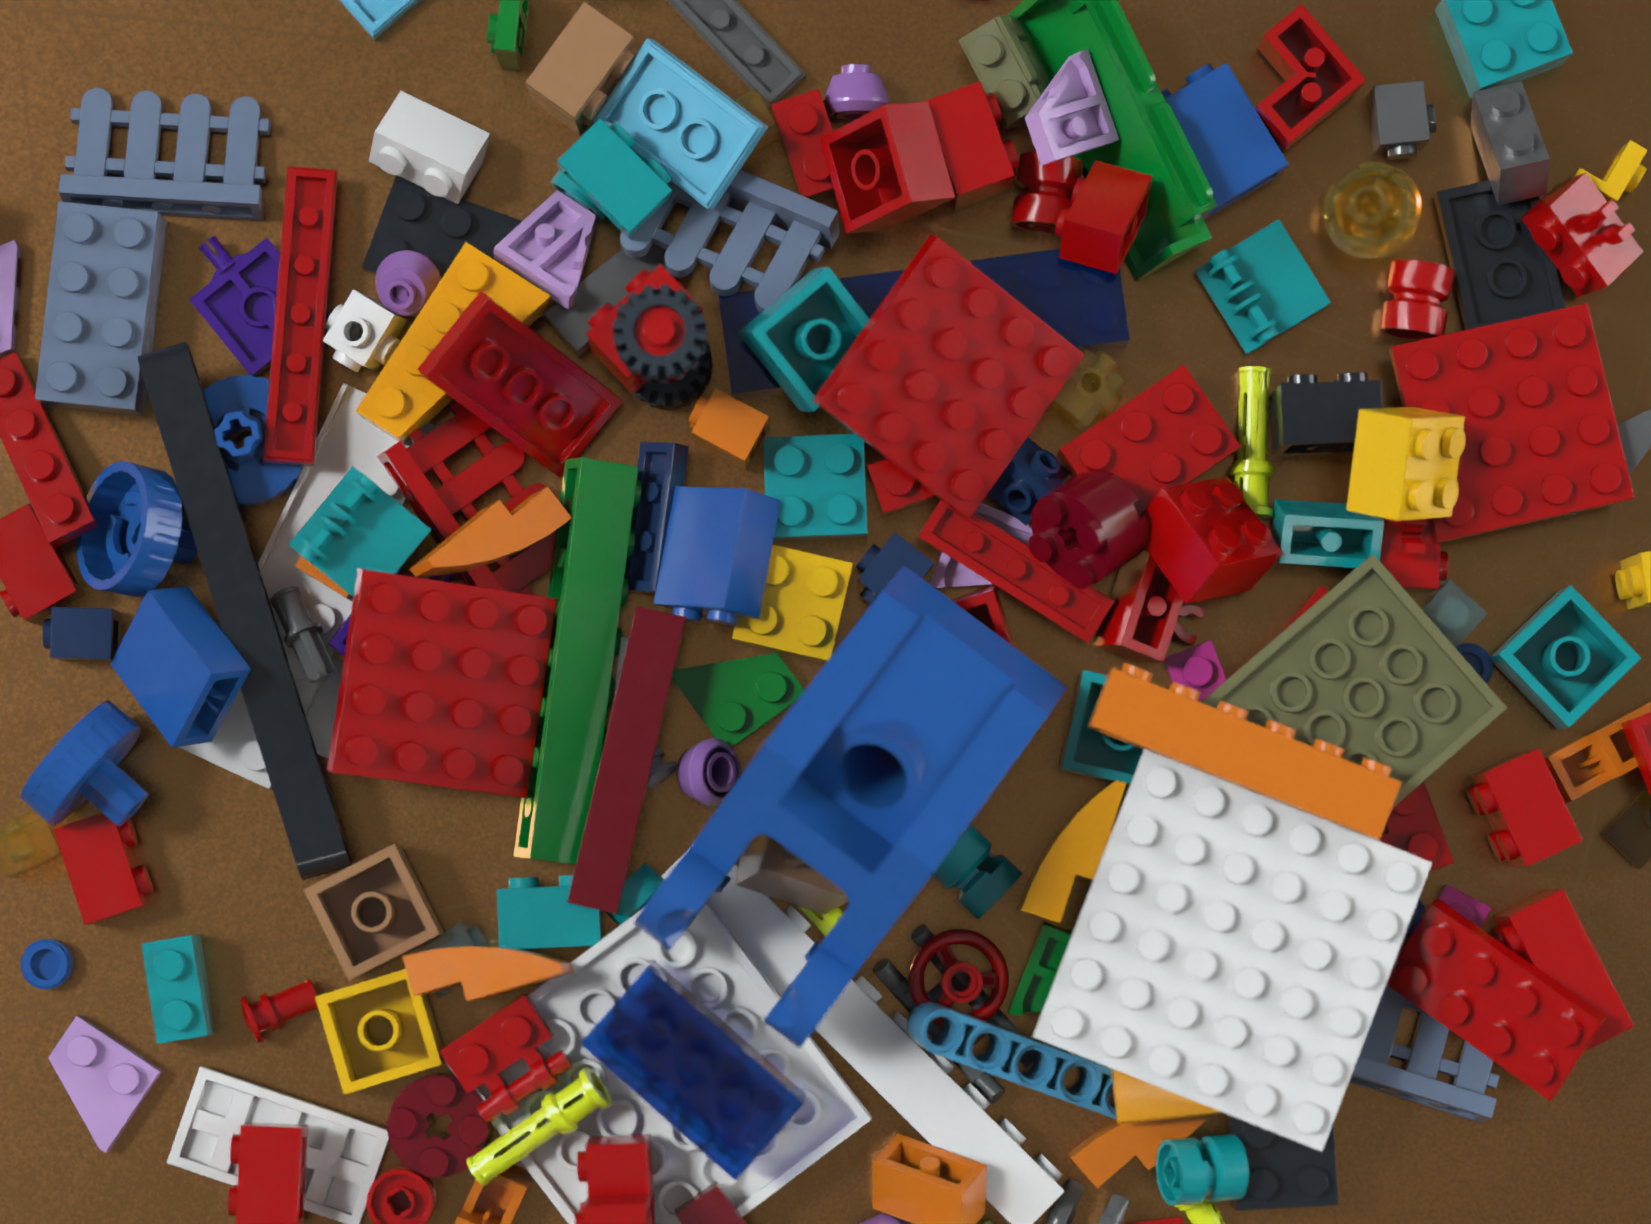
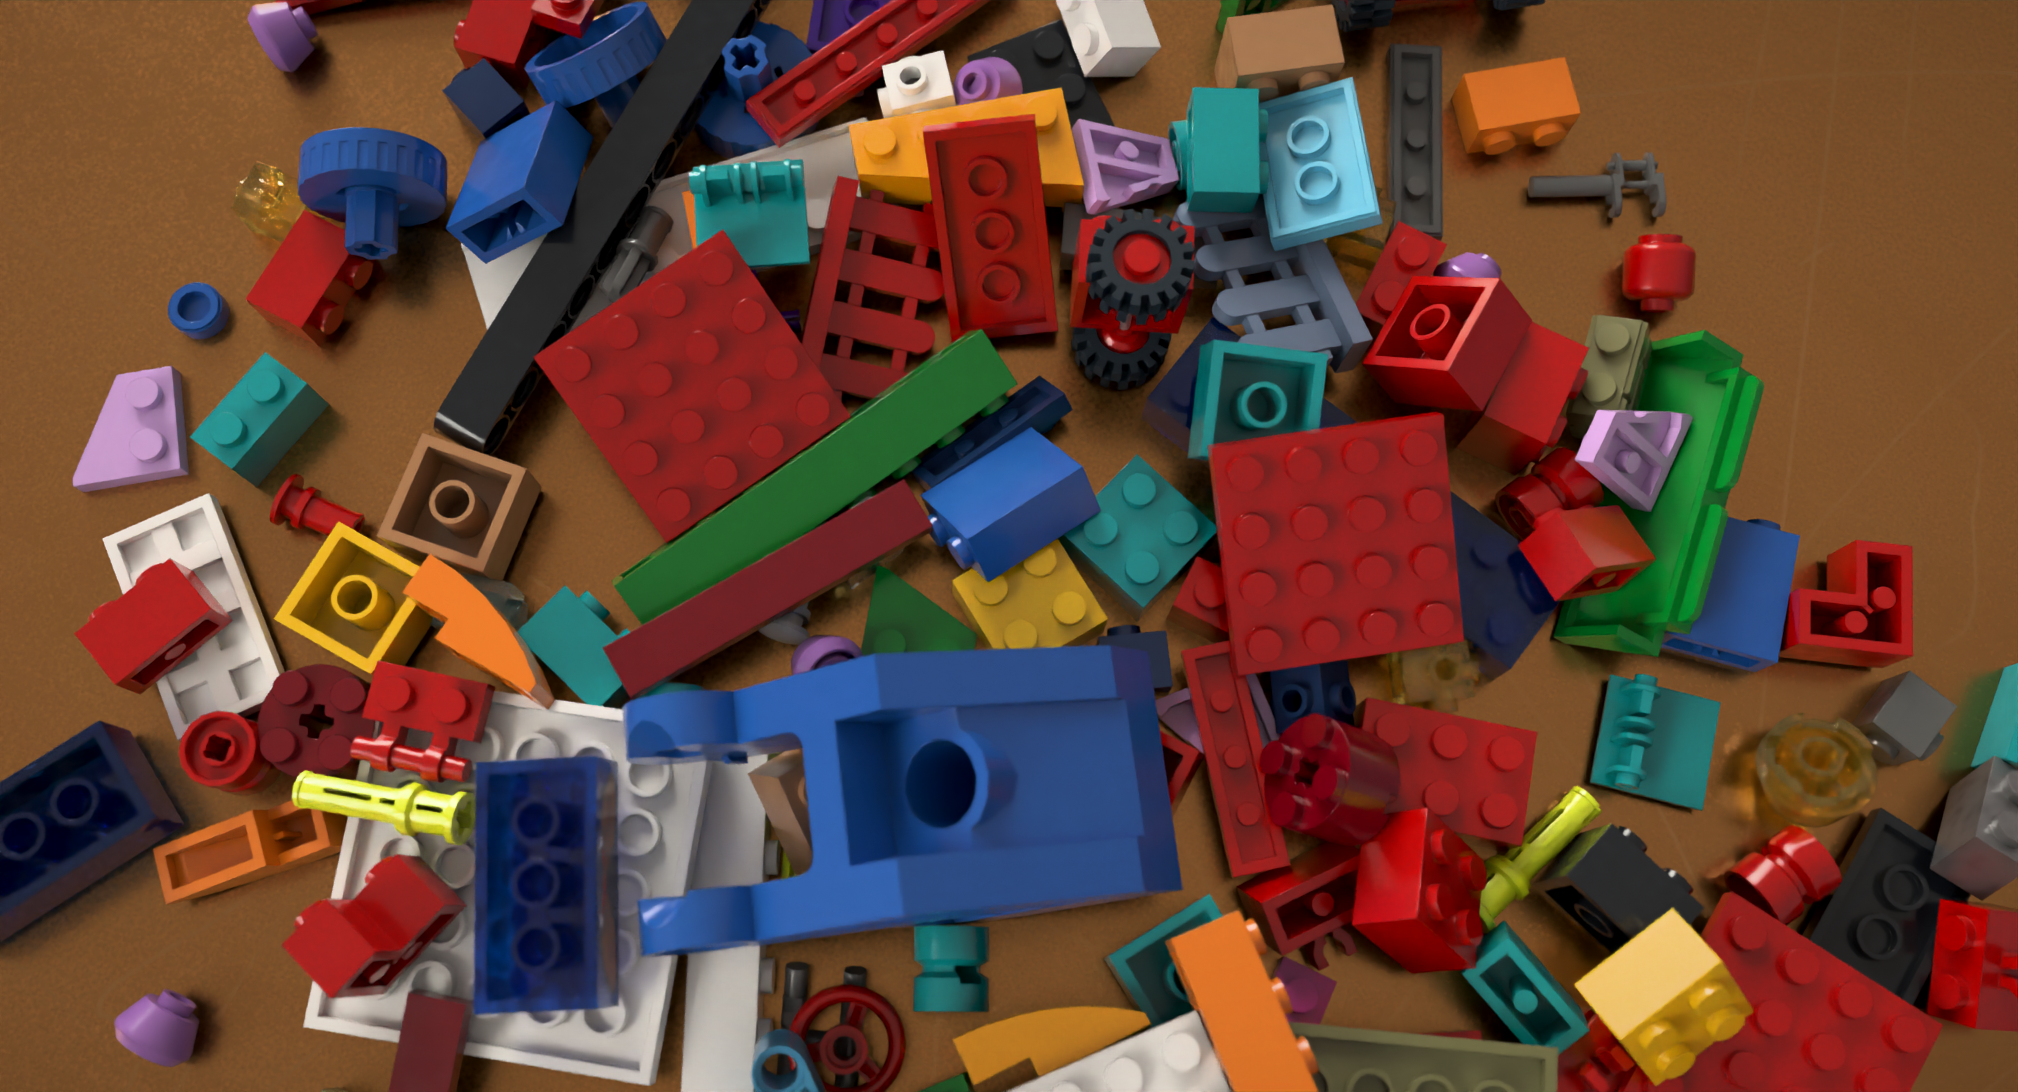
camera: 45 degrees right, 10 degrees down
orange slope [410,486,572,577] -> none
orange brick [688,388,770,472] -> none

